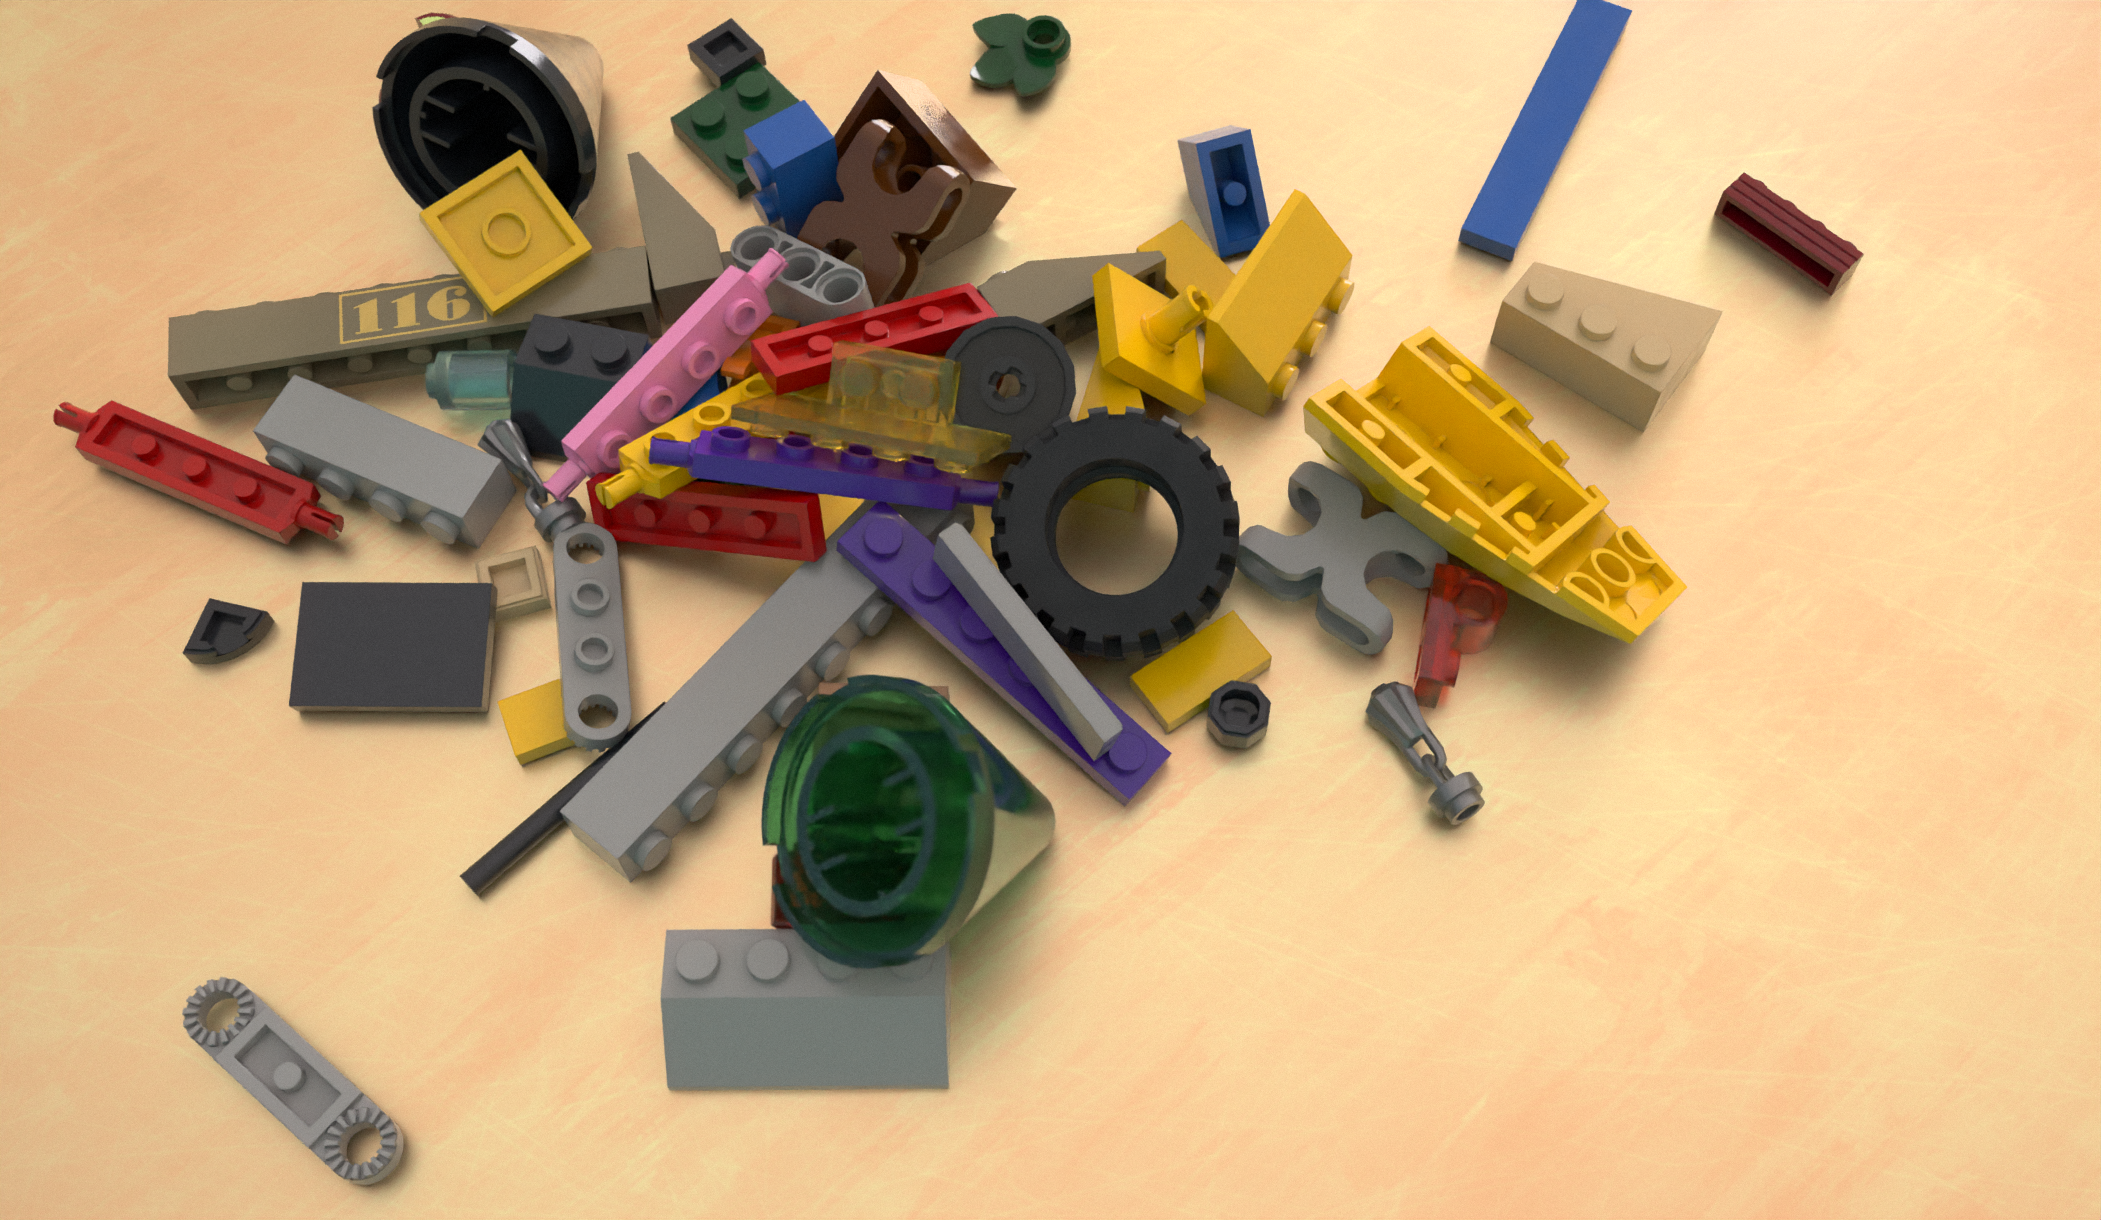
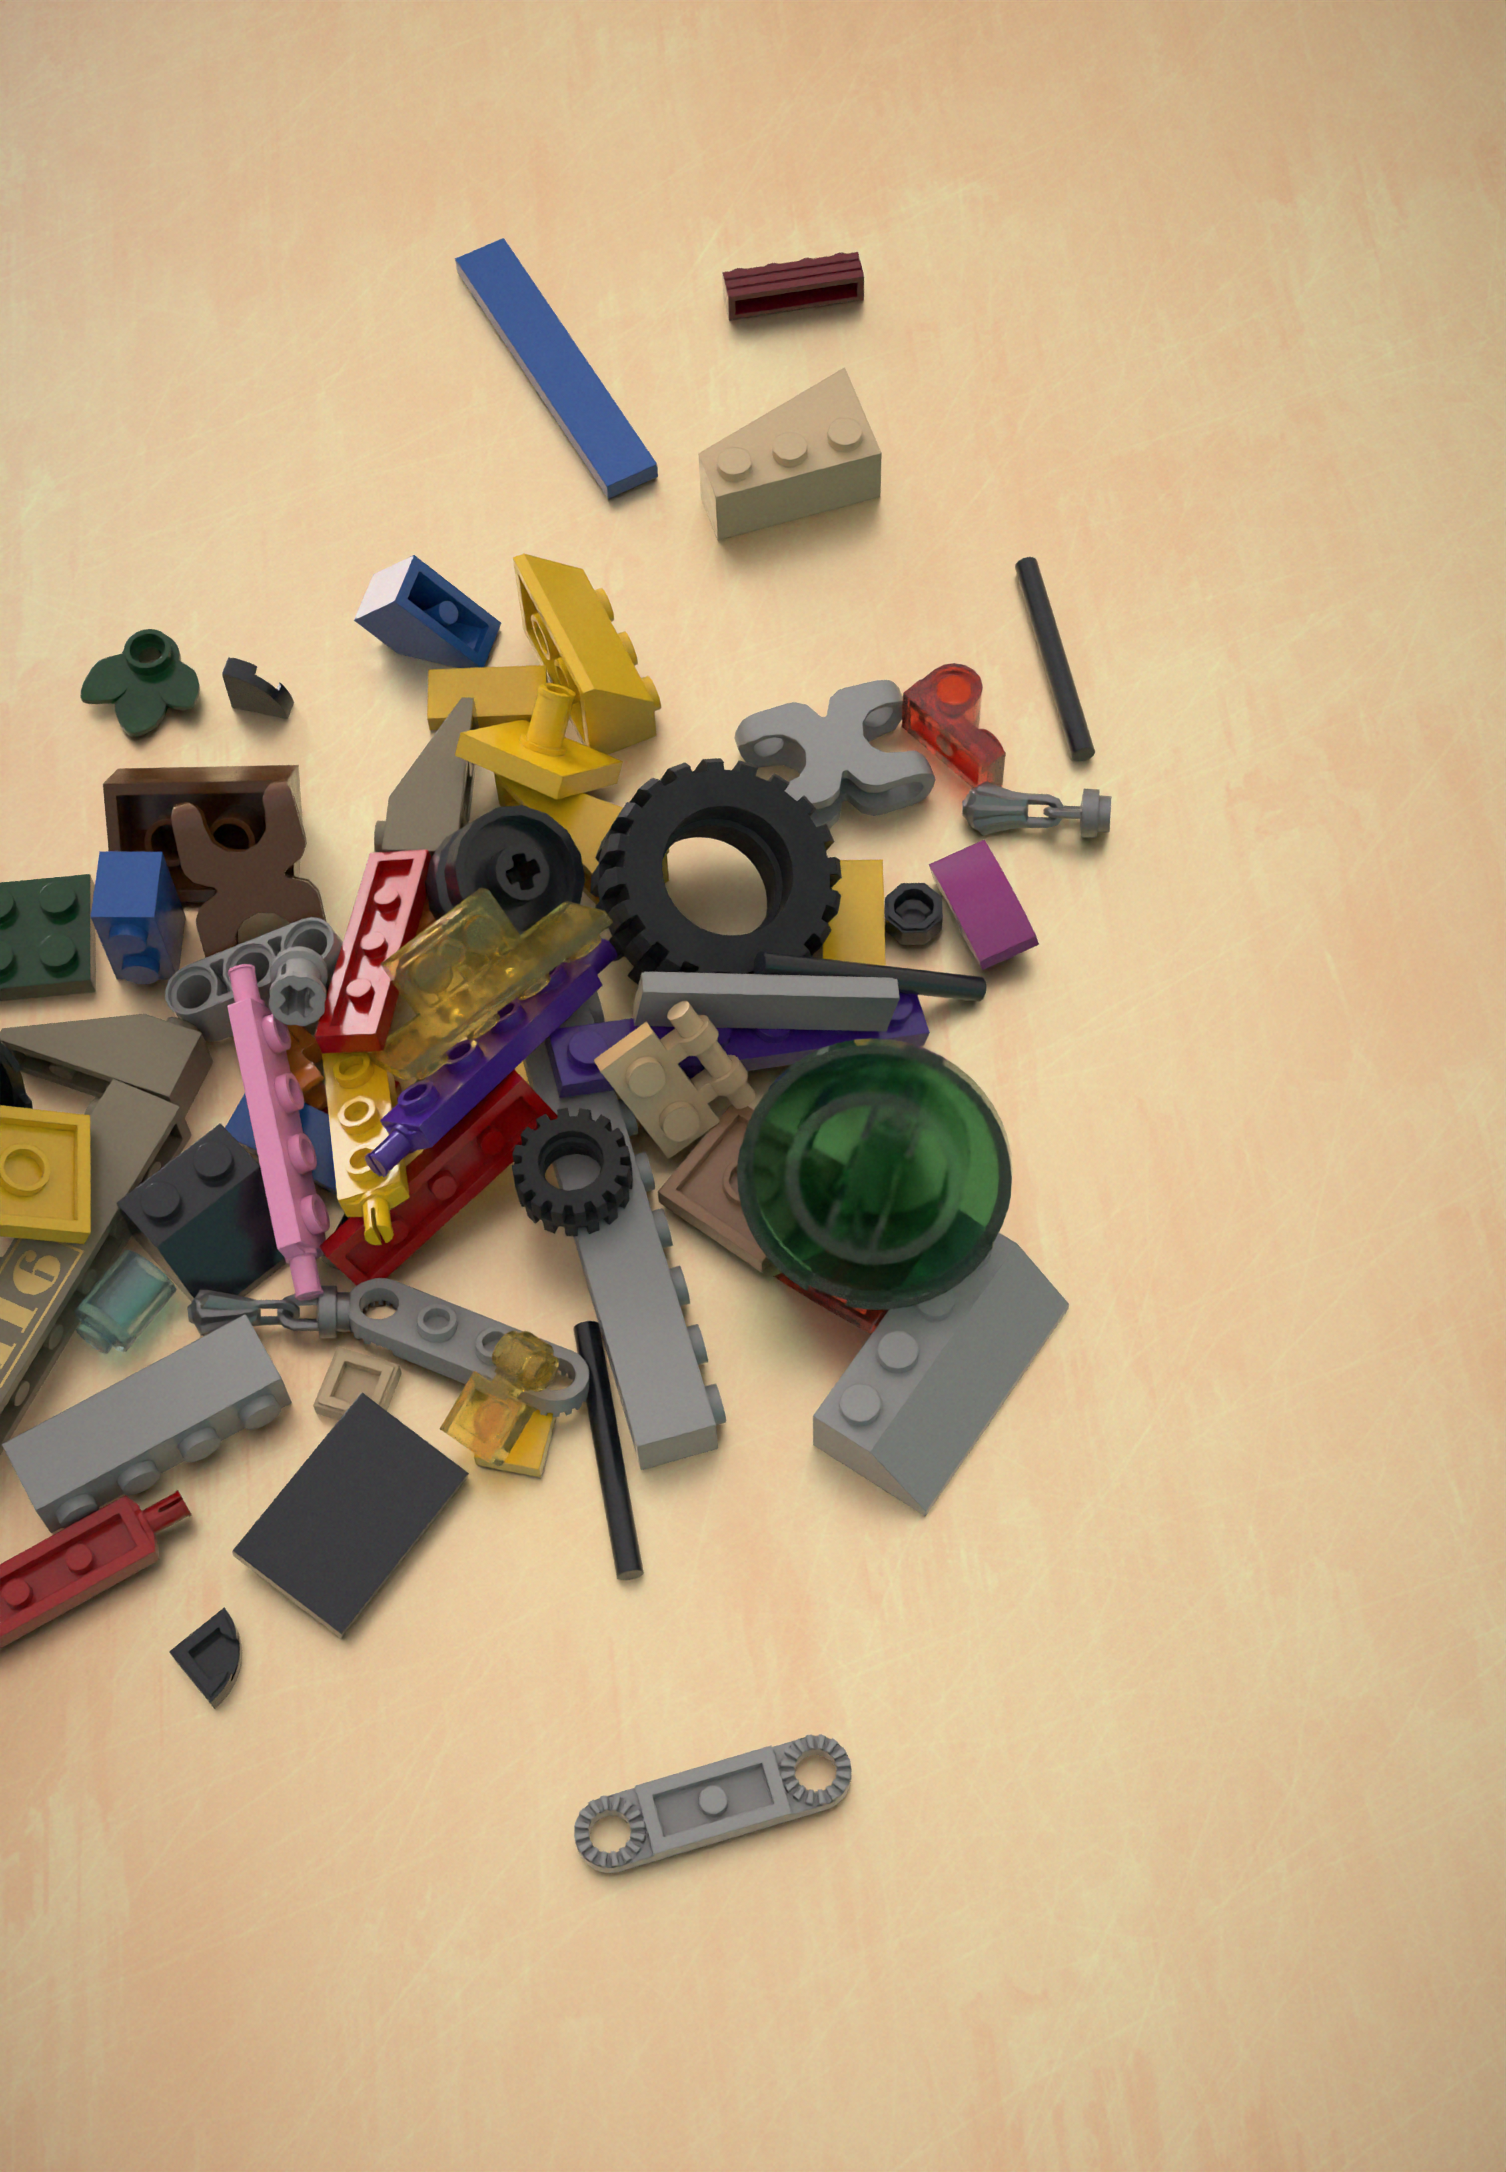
camera: 55 degrees left, 0 degrees up
yellow wedge [1303,326,1687,644] -> none
none -> black tile [222,657,294,719]
none -> light grey bush [269,946,328,1026]
none -> clear yellow plate [440,1330,559,1467]
none -> black tyre [512,1108,633,1236]
none -> tan plate [594,1001,756,1159]
none -> black bar [754,951,986,1002]
none -> magenta slope [928,840,1039,970]
none -> black bar [1015,557,1095,761]

